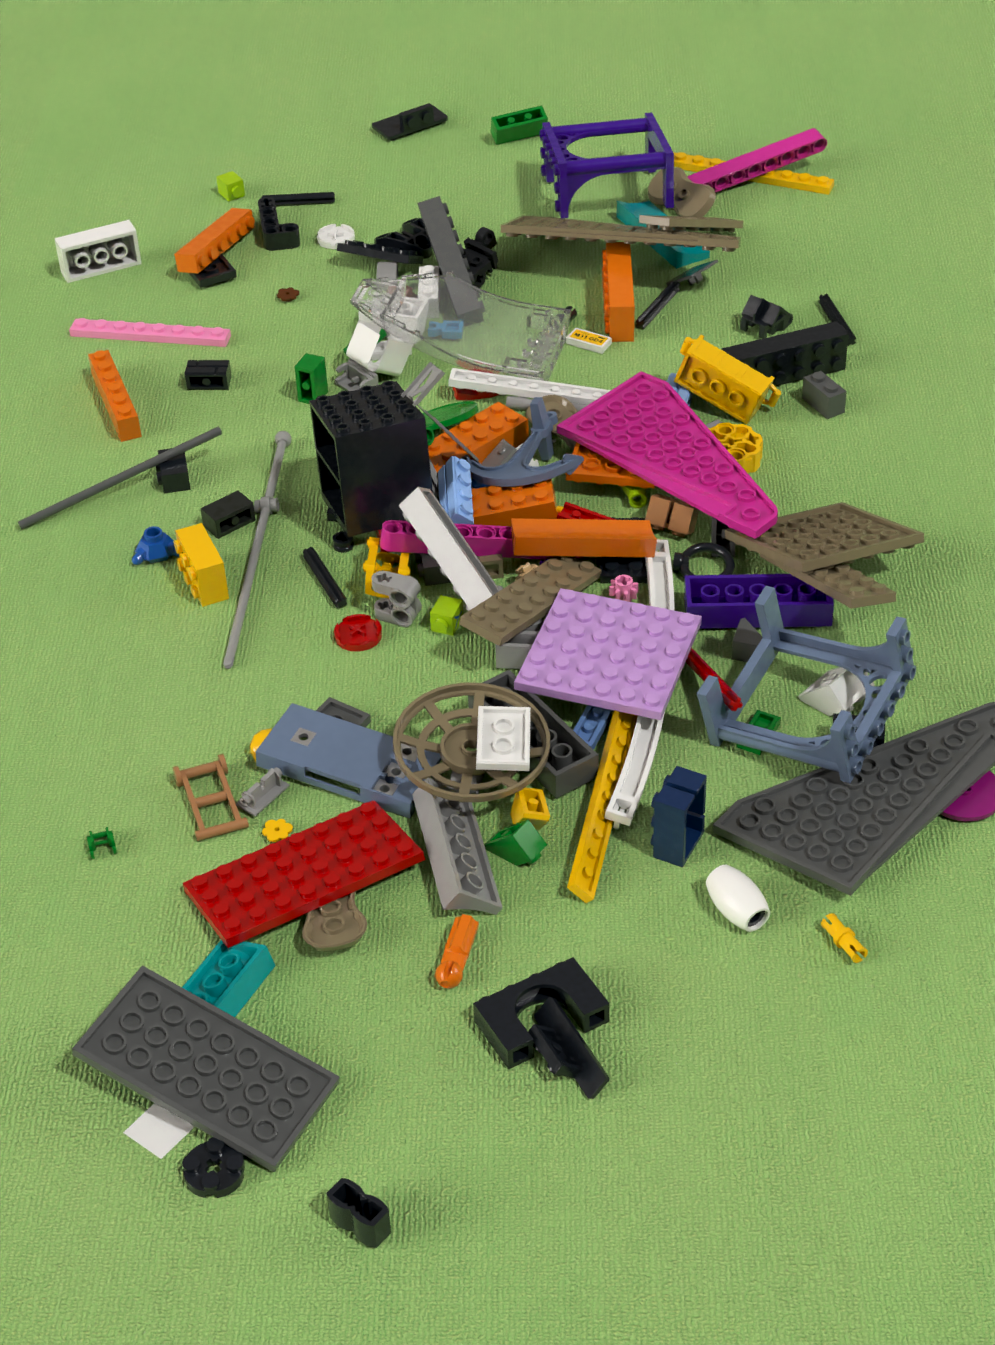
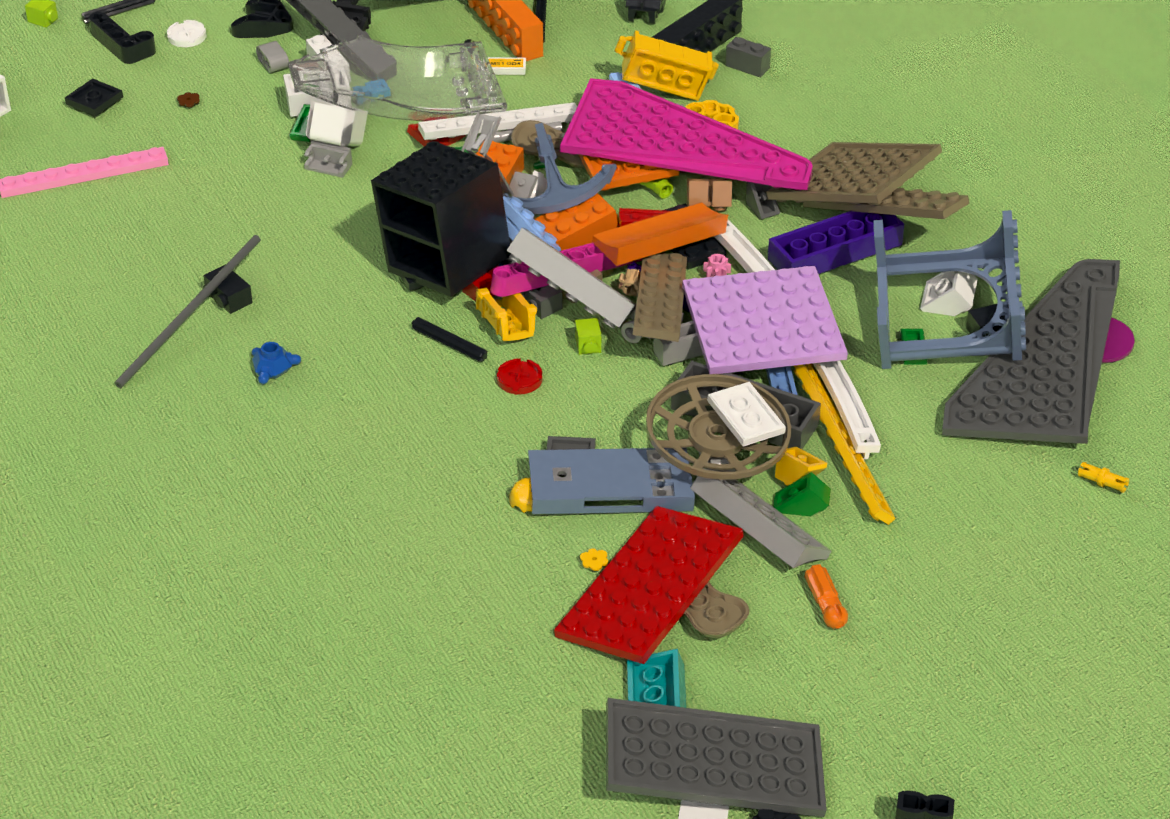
camera: 30 degrees left, 0 degrees up
green piece [87,827,117,859] -> none
orange brick [88,350,142,442] -> none
yellow brick [173,523,229,607] -> none
medium nougat piece [173,754,249,841] -> none
orange brick [174,208,255,274] -> none
black brick [185,360,232,390] -> none
pearl dark grey brick [200,490,256,539] -> none
light grey bar [223,431,292,669] -> none
light grey hinge [236,767,290,816] -> none
green brick [294,353,328,404] -> none
black bush [333,531,354,553] -> none
black plate [337,240,424,264] -> none
light grey piece [371,571,422,627] -> none
black arch [473,957,609,1070] -> none
black bracket [528,997,610,1099] -> none
dark blue piece [650,766,707,868] -> none
black piece [673,542,735,579] -> none
red axle [686,647,743,711] -> none
white piece [706,865,770,932] -> none
dark grey slope [731,618,763,662] -> none

